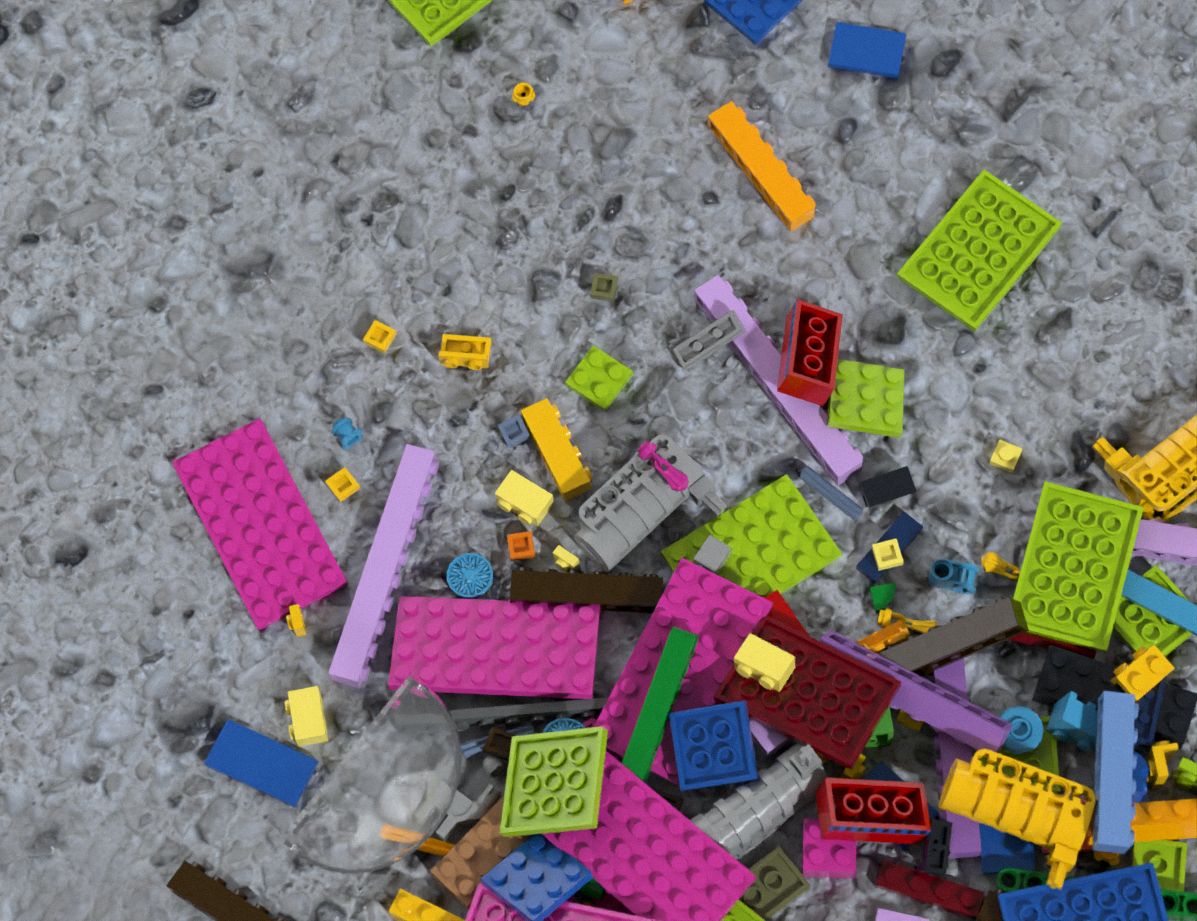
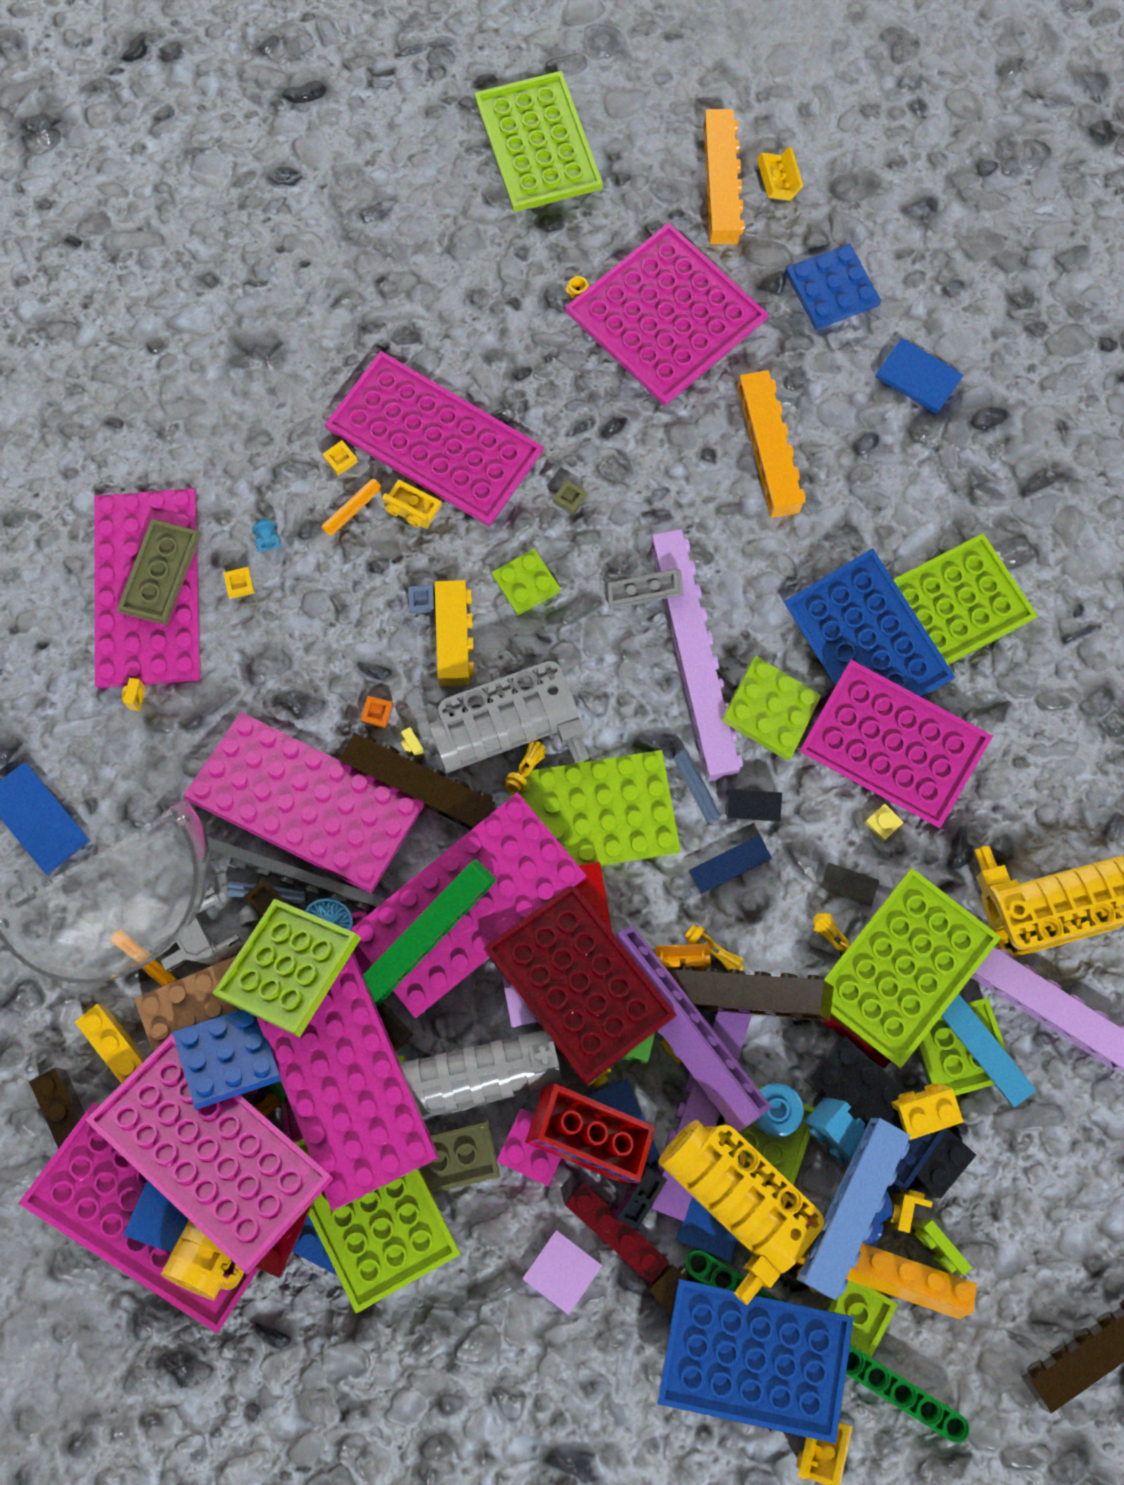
camera: 15 degrees right, 5 degrees up
light yellow brick [285,686,329,747] -> none
lavender brick [328,444,439,688] -> none
dark azure wheel [447,553,493,599] -> none
light yellow brick [495,470,554,527] -> none
dark pink piece [637,440,689,492] -> none
blue plate [669,701,758,791] -> none
light grey brick [693,535,731,575] -> none
light yellow brick [734,633,795,692] -> none
red brick [777,299,843,406] -> none
green tile [870,583,896,614] -> none
light yellow plate [872,538,903,571] -> none
dark azure piece [928,559,979,594] -> none
none -> olive tile [117,518,201,626]
none -> light orange axle [321,479,382,536]
none -> dark pink plate [325,351,544,527]
none -> yellow piece [505,740,546,794]
none -> dark pink plate [565,222,769,407]
none -> blue plate [784,548,955,698]
none -> dark pink plate [799,660,993,828]
none -> clear smoke tile [819,863,880,907]

